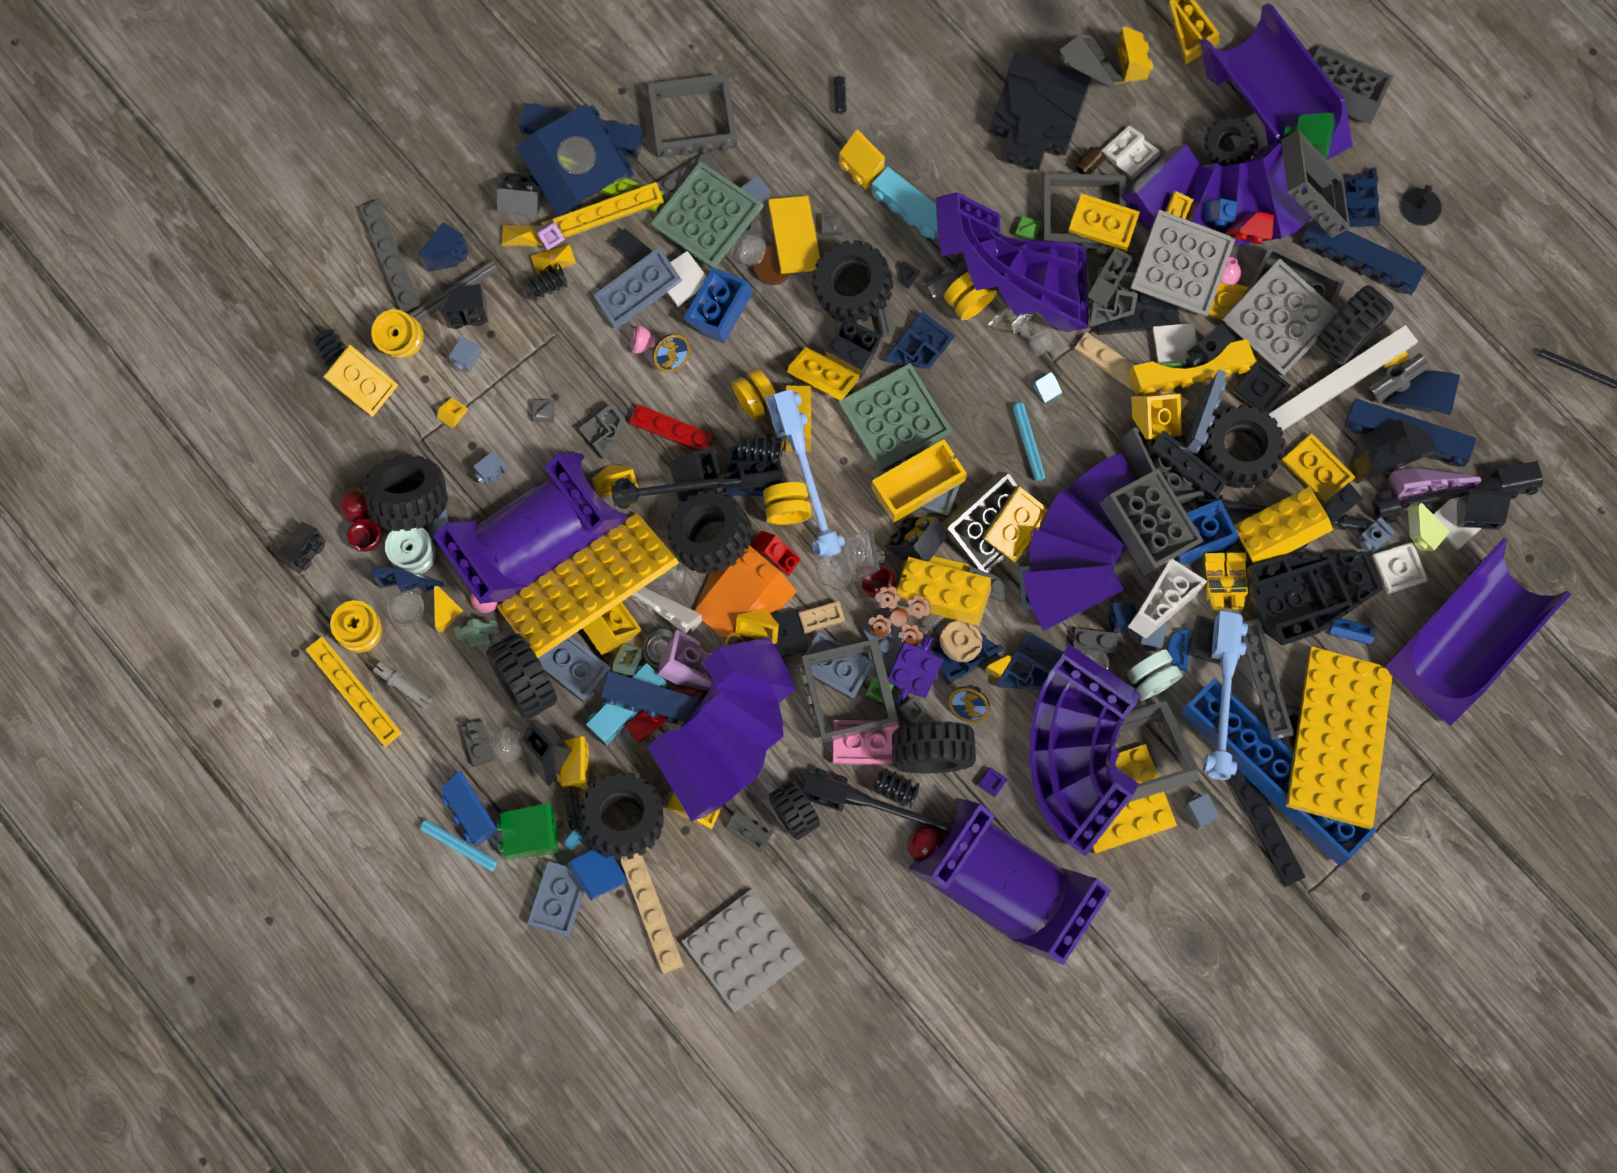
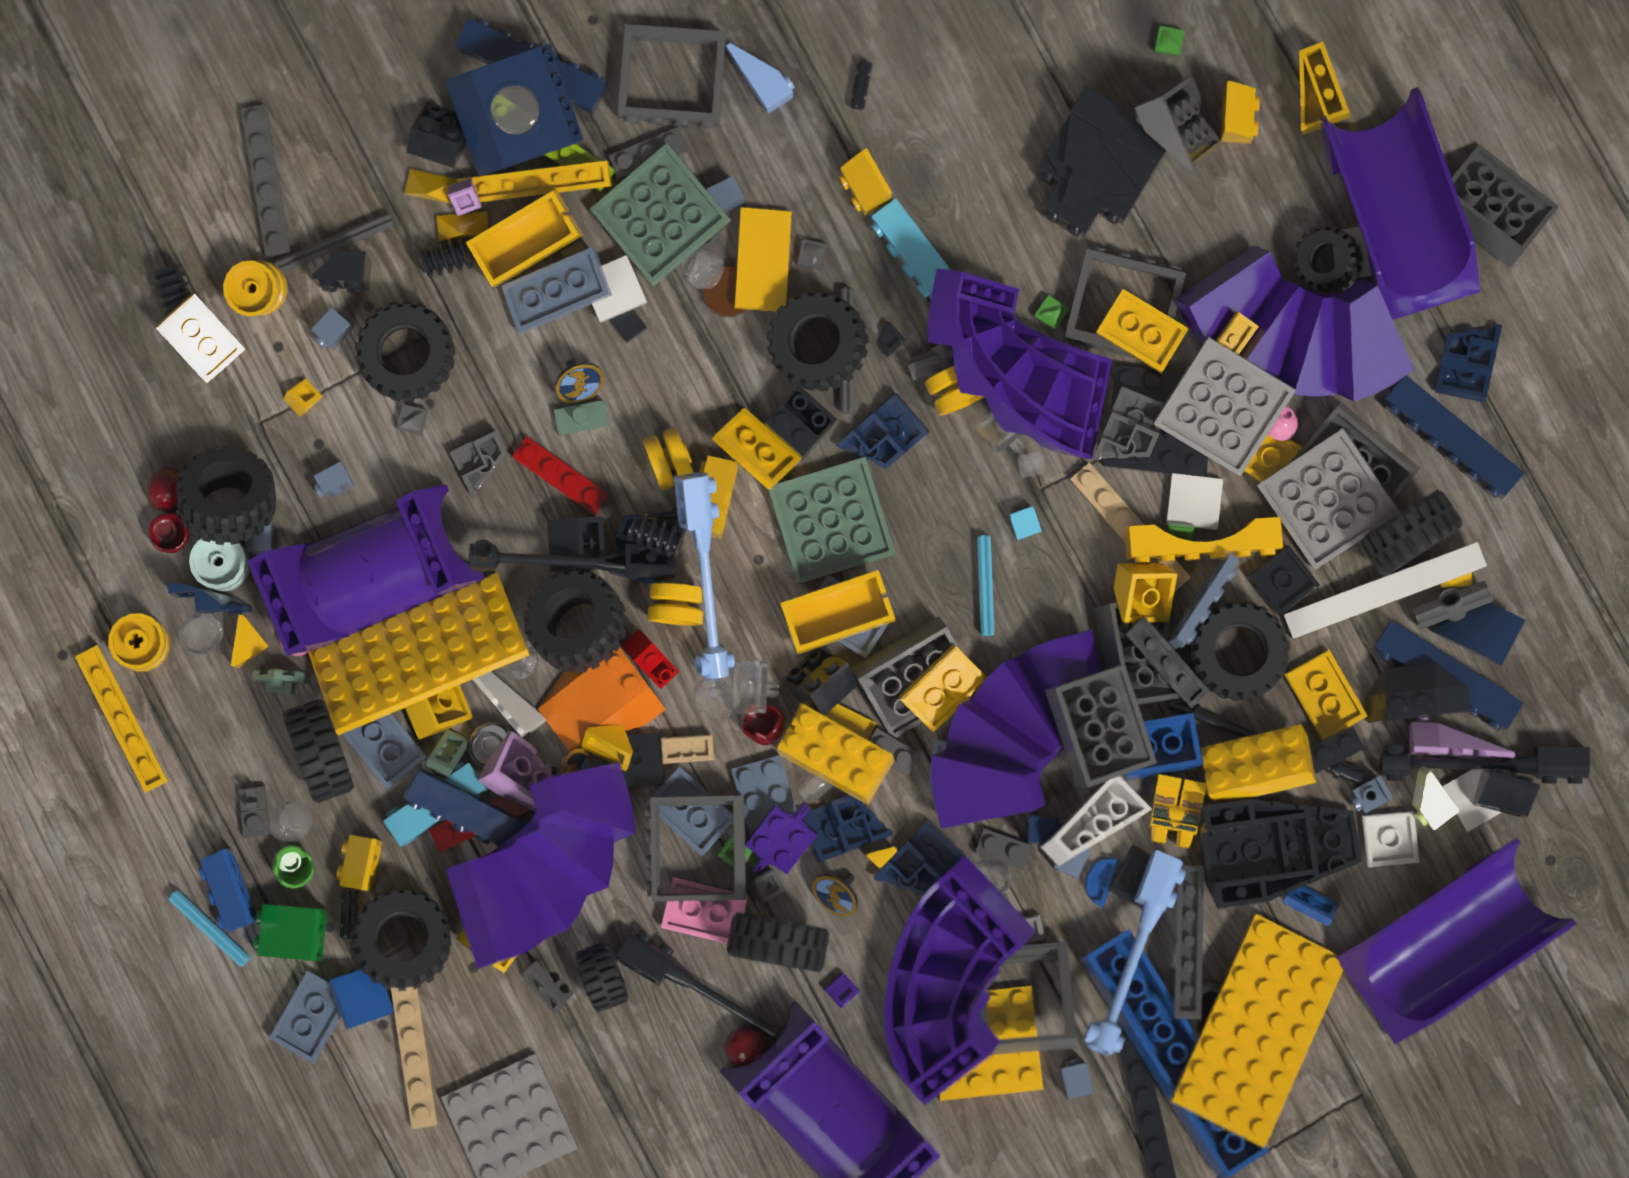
camera: 20 degrees right, 10 degrees up
black slope [276,522,326,574] -> none
light grey pin [373,661,433,710] -> none
dark blue slope [418,222,469,272] -> none
black slope [521,721,572,786] -> none
dark azure tile [564,828,584,850] -> none
yellow slope [592,464,638,498] -> none
bright pink brick [631,325,655,353] -> none
blue slope [684,267,753,343] -> none
plant [868,586,931,646] -> none
black piece [871,767,920,809] -> none
tan tile [940,621,982,662] -> none
dark brown brick [1075,147,1105,174] -> none
dark grey slope [1087,248,1133,307] -> none
white slope [1102,125,1160,180] -> none
light aqua wheel [1127,649,1183,700] -> none
black torso [1185,323,1235,368] -> none
blue brick [1204,198,1237,227] -> none
red slope [1226,212,1274,244] -> none
dark grey window [1281,130,1350,238] -> none
green torso [1284,113,1334,158] -> none
black shield [1401,185,1442,226] -> none
none -> bright green hair [272,845,314,888]
none -> black tyre [355,301,455,402]
none -> yellow piece [466,190,583,287]
none -> sand green tile [554,400,609,436]
none -> light blue slope [726,43,795,113]
none -> bright green tile [1155,26,1185,57]

